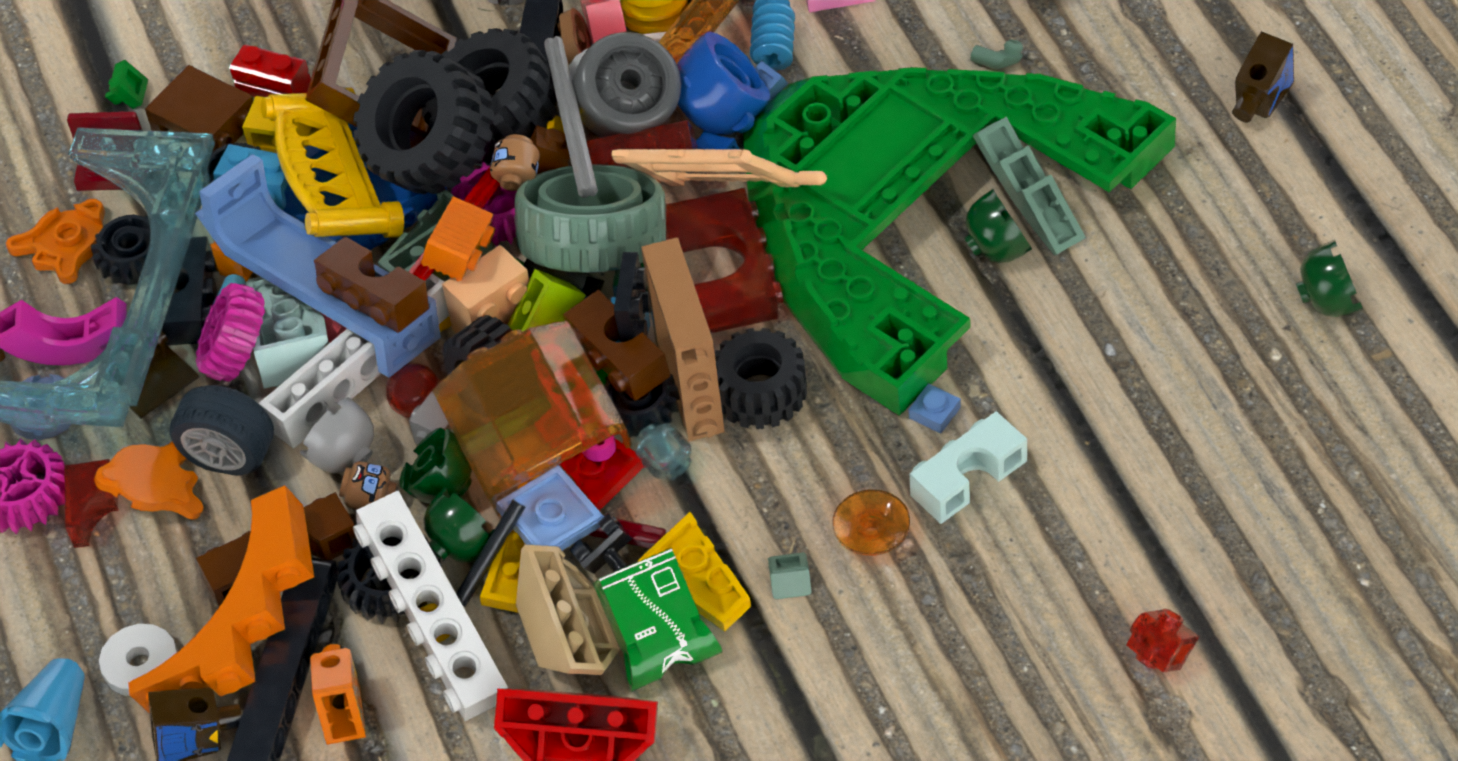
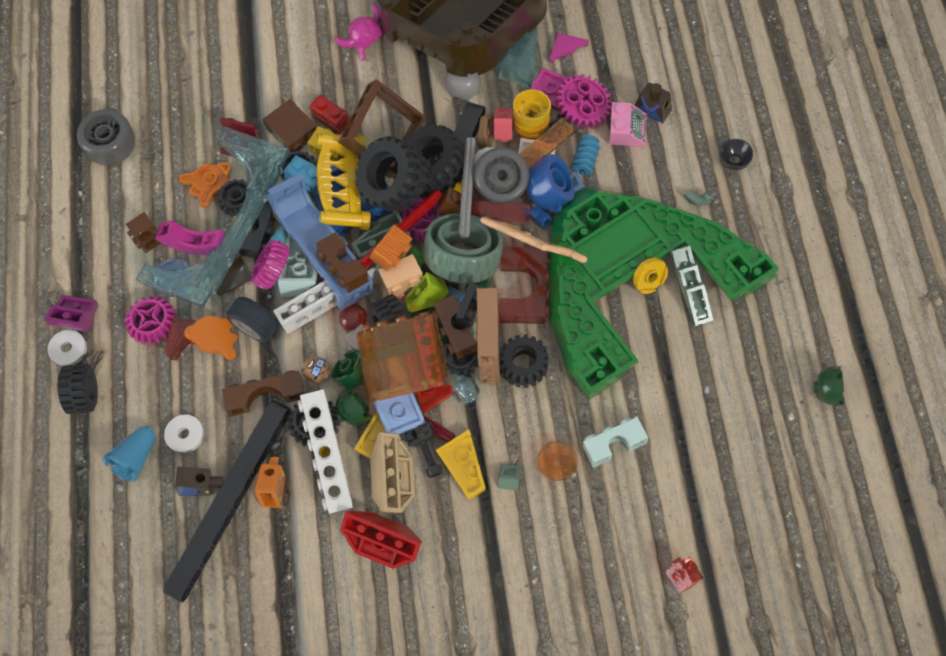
camera: 15 degrees right, 15 degrees up
green tile [105,60,149,109] -> none
orange arch [128,485,314,714] -> none
light grey cylinder [300,397,374,474] -> none
black bar [456,499,526,607] -> none
medium nougat head [490,134,540,191] -> none
green piece [593,548,722,692] -> none
medium blue plate [908,383,961,434] -> none
dark green cylinder [964,189,1032,263] -> none
dark brown torso [1232,31,1294,123] -> none
none -> yellow tile [633,257,668,294]

